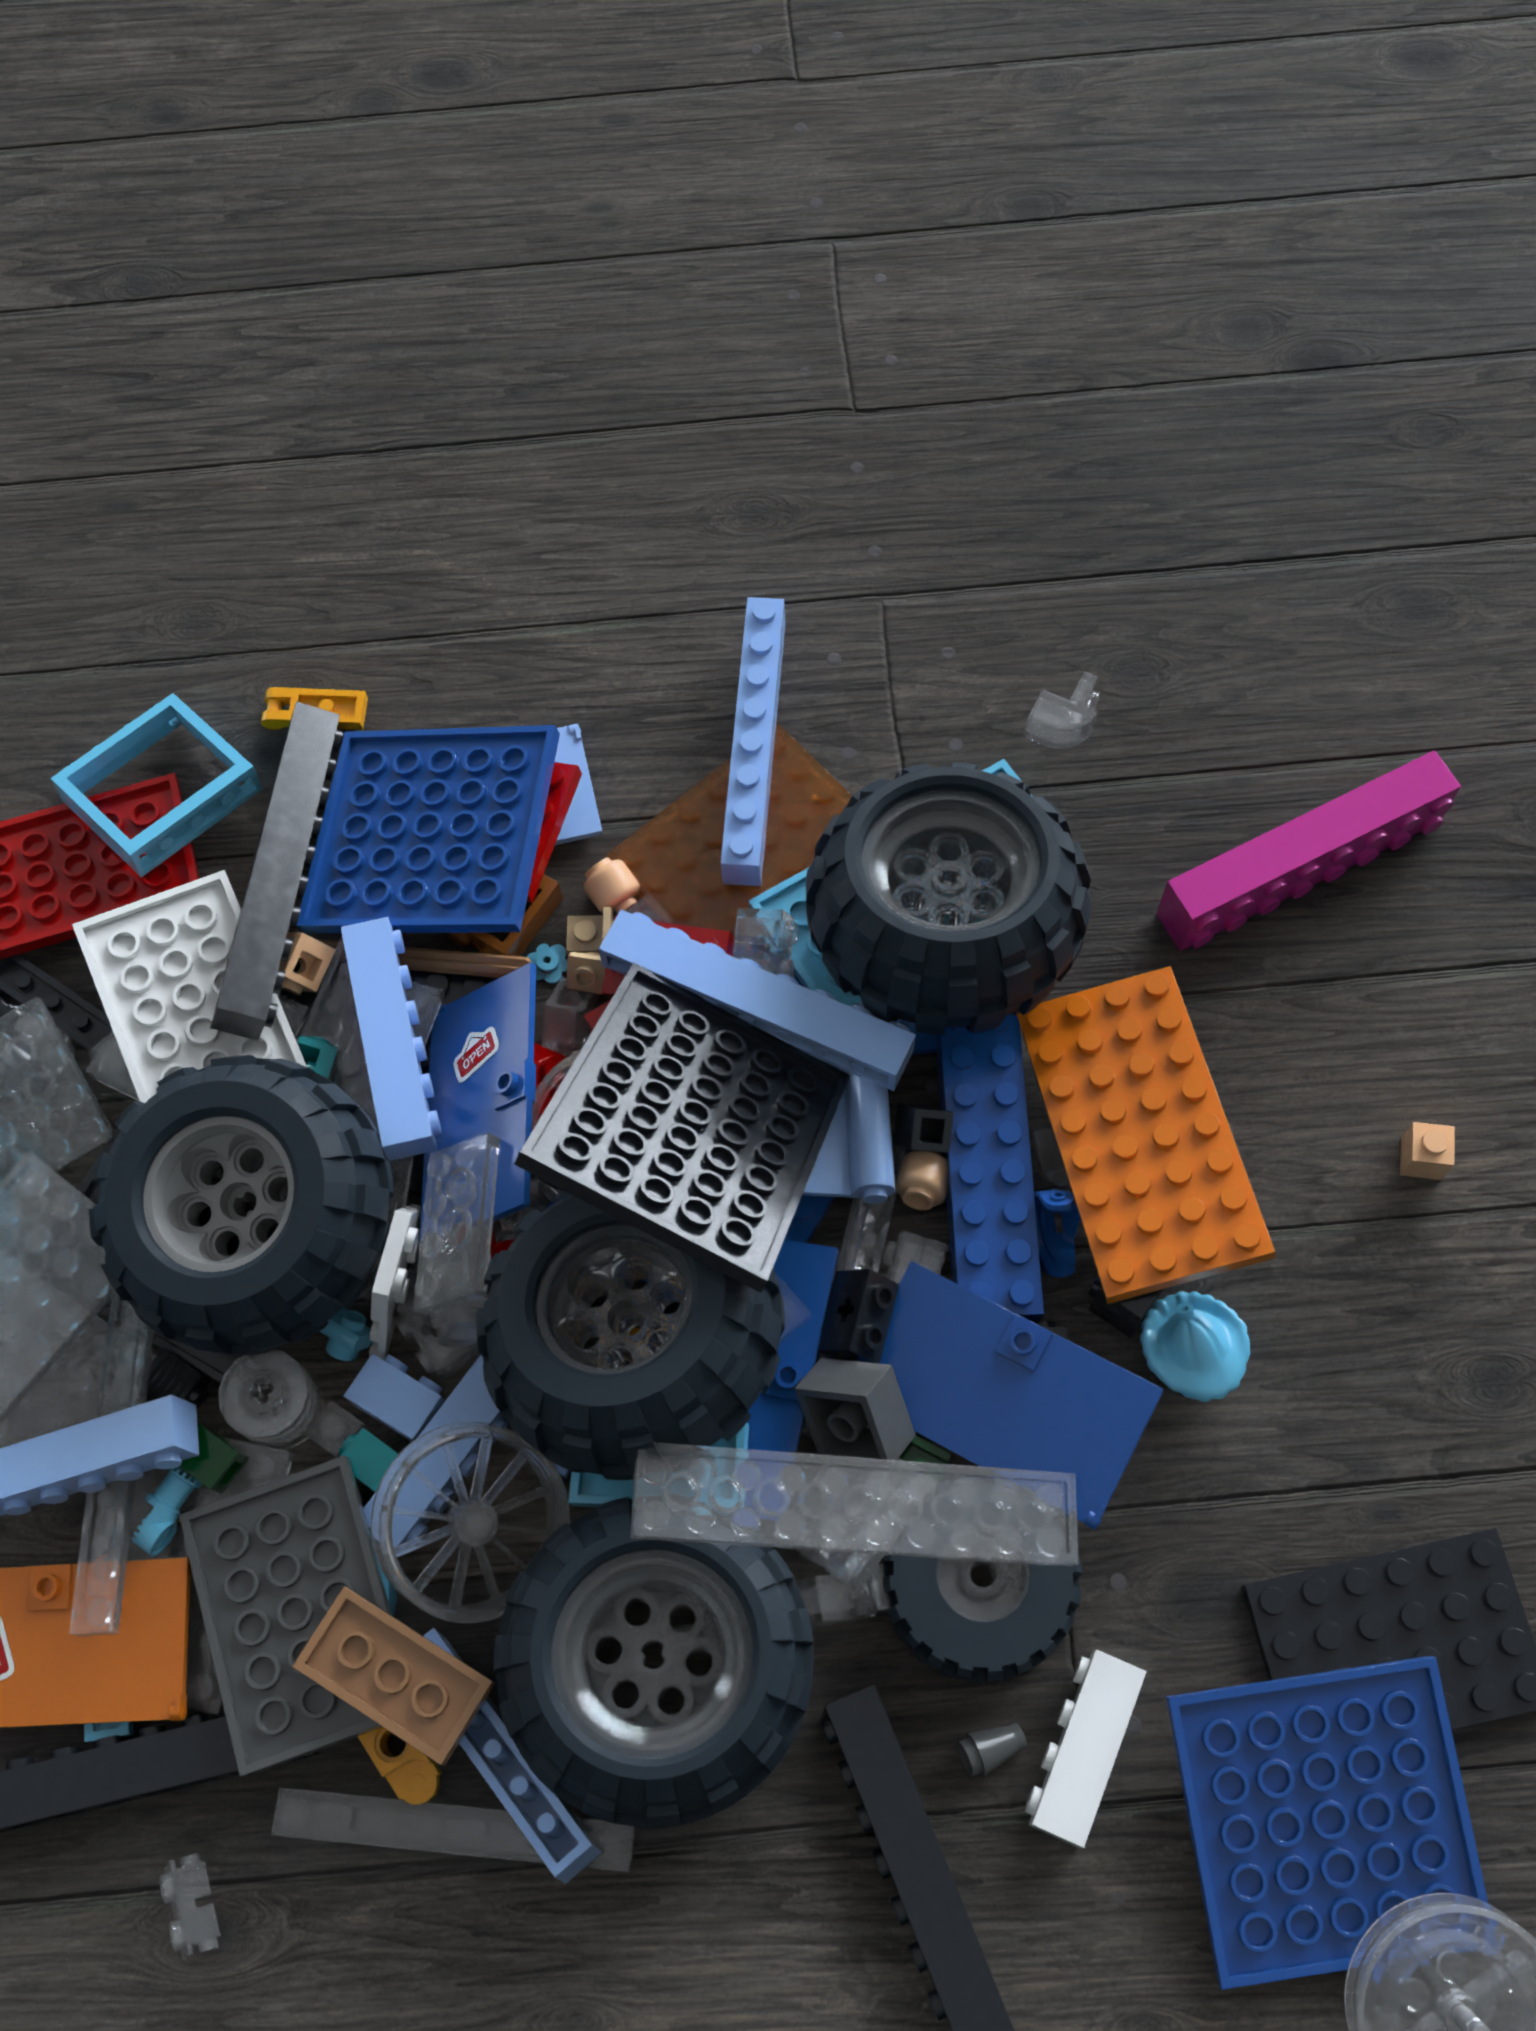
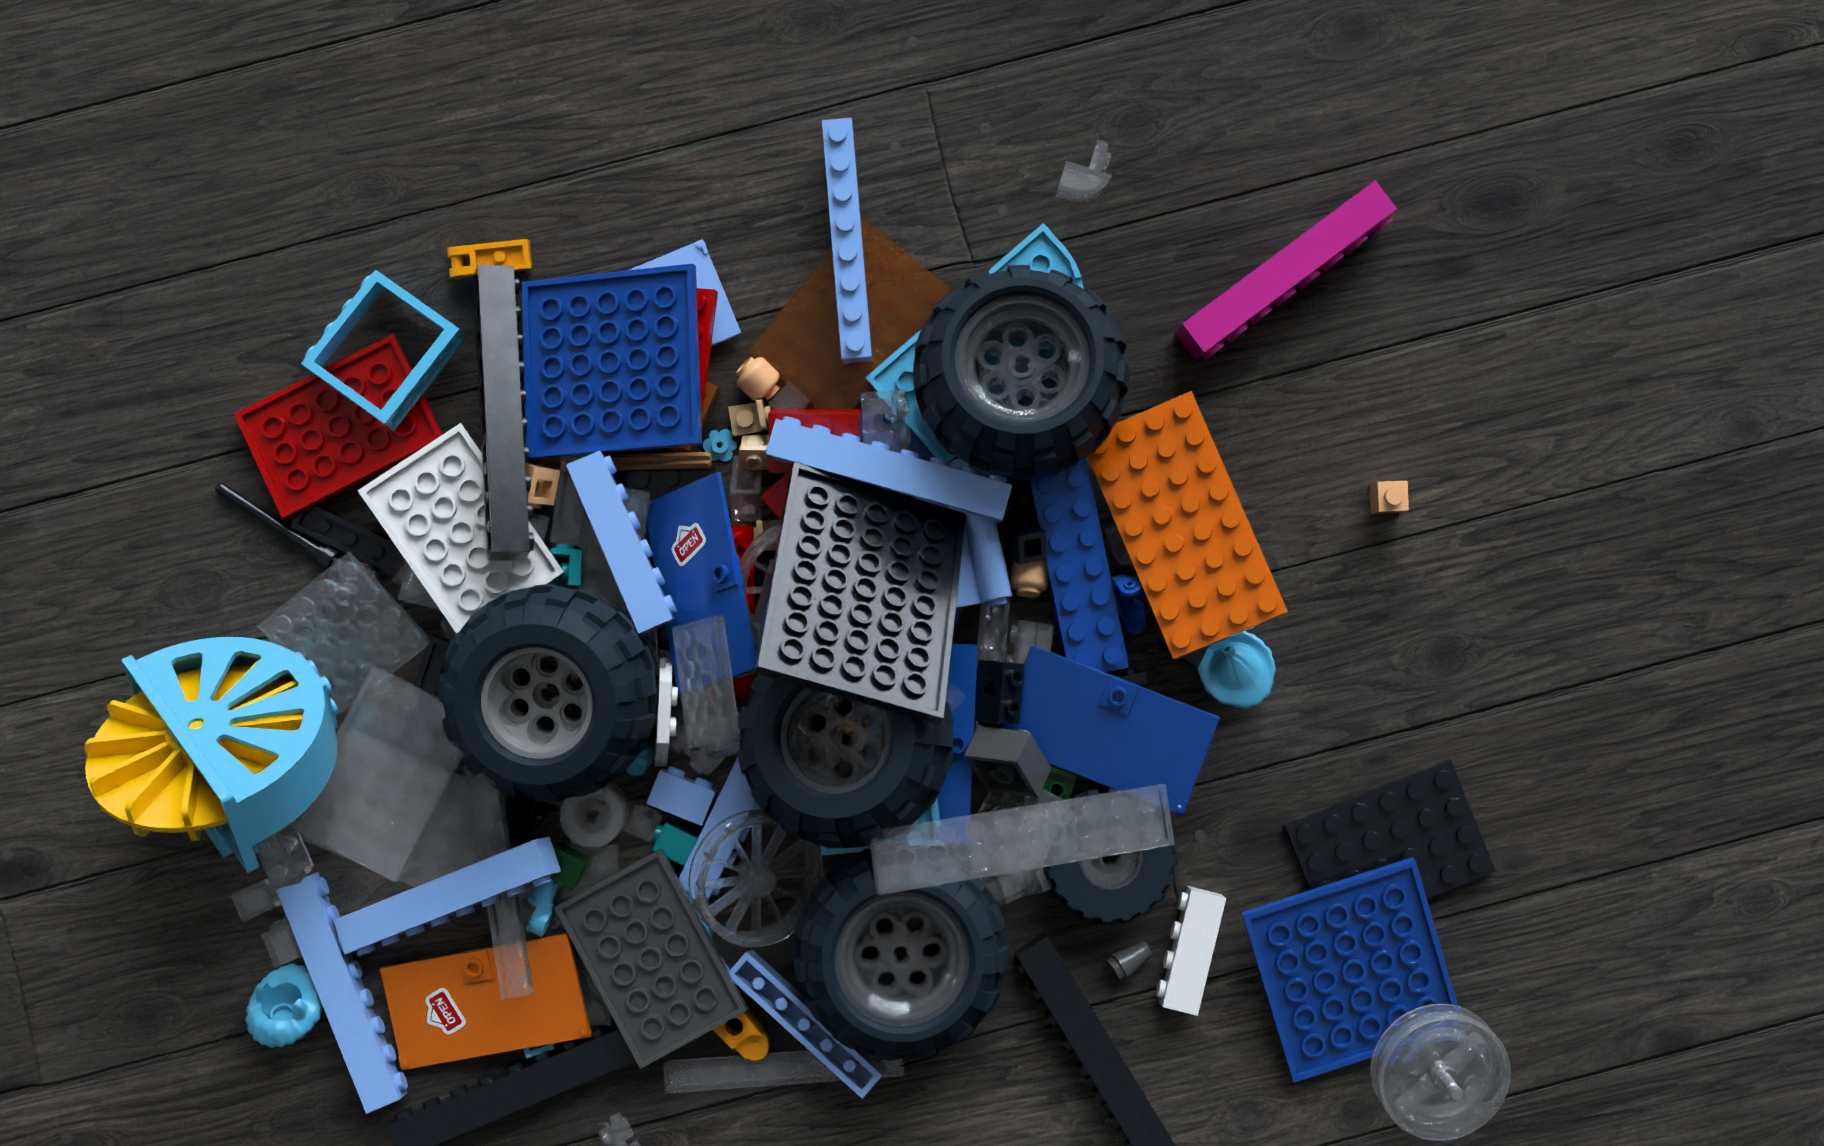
camera: 15 degrees left, 20 degrees up
medium nougat plate [292,1586,495,1766] -> none

